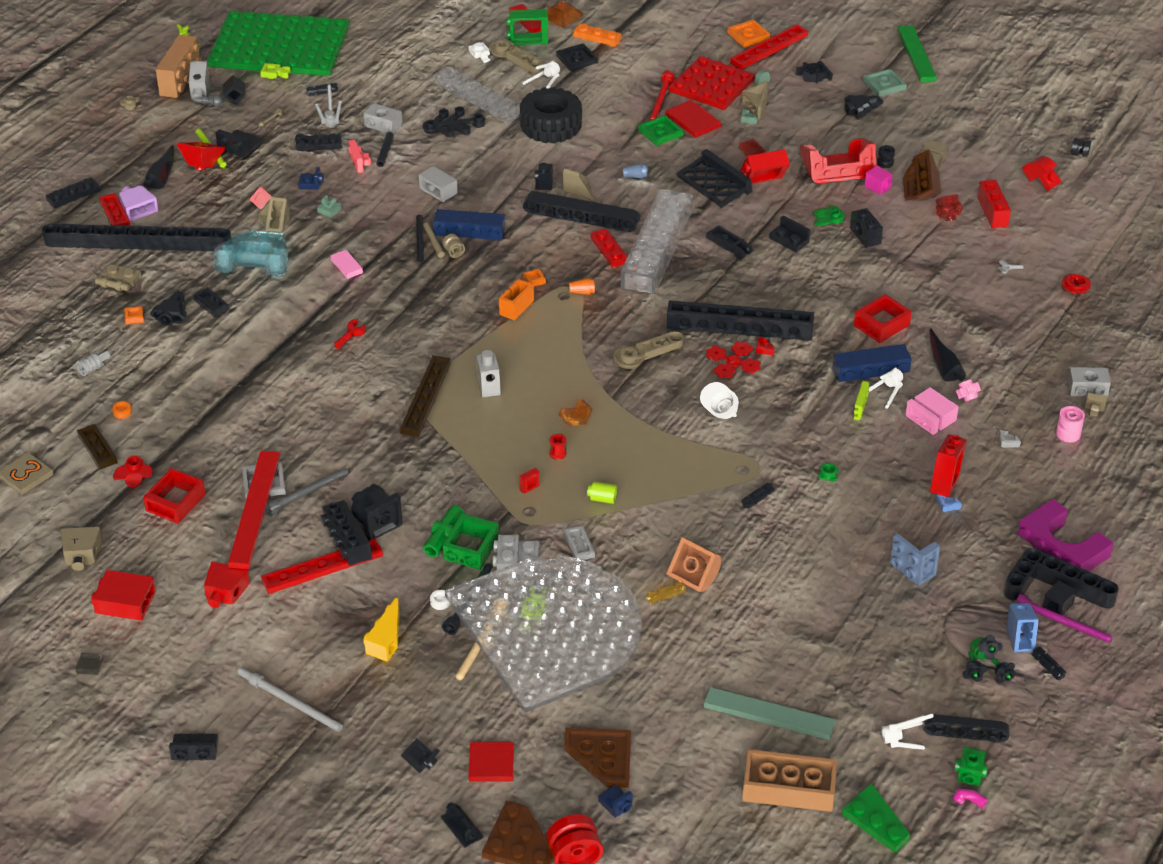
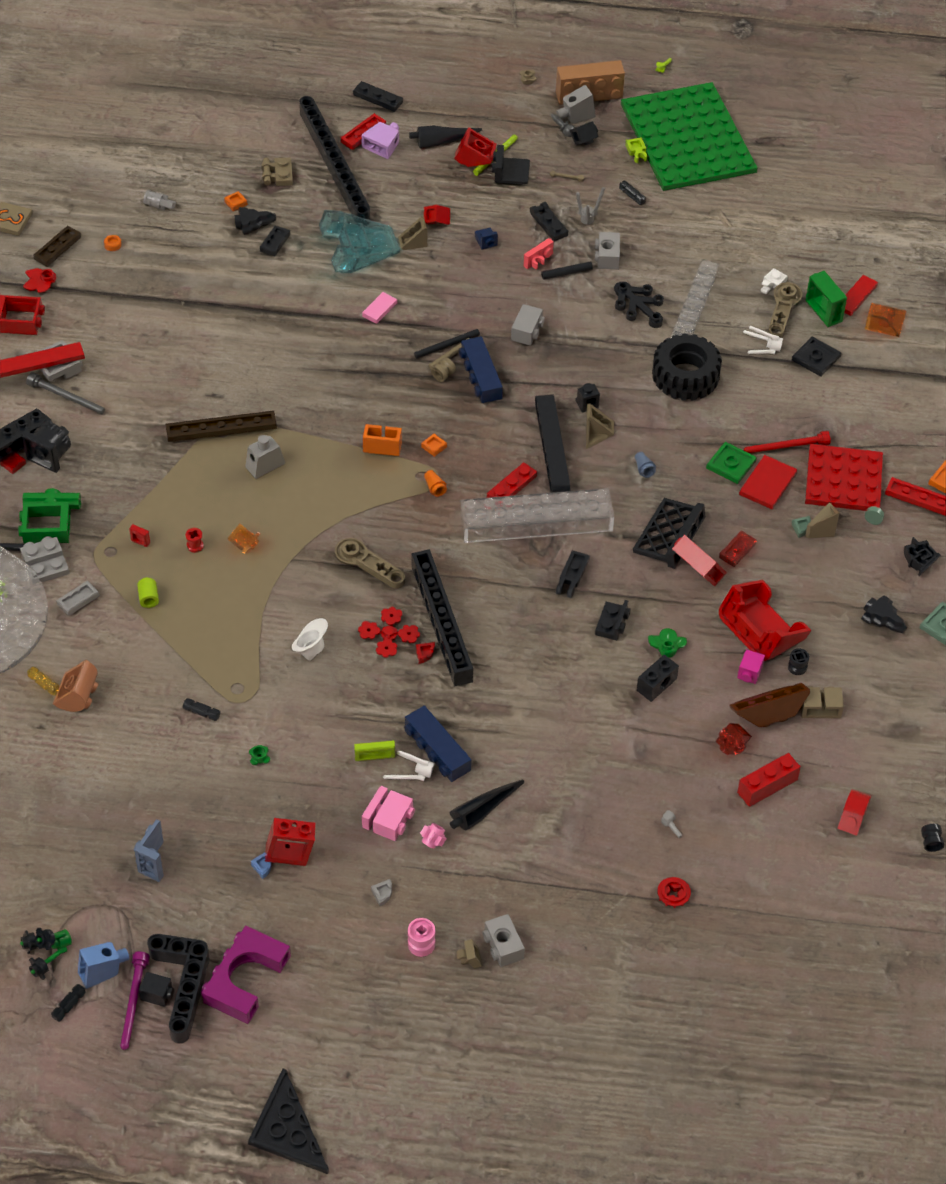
camera: 65 degrees right, 10 degrees up
sand green tile [317,195,342,218] -> none
red piece [334,319,366,349] -> none
orange plate [573,23,622,47] -> none
red window [854,294,912,343] -> none

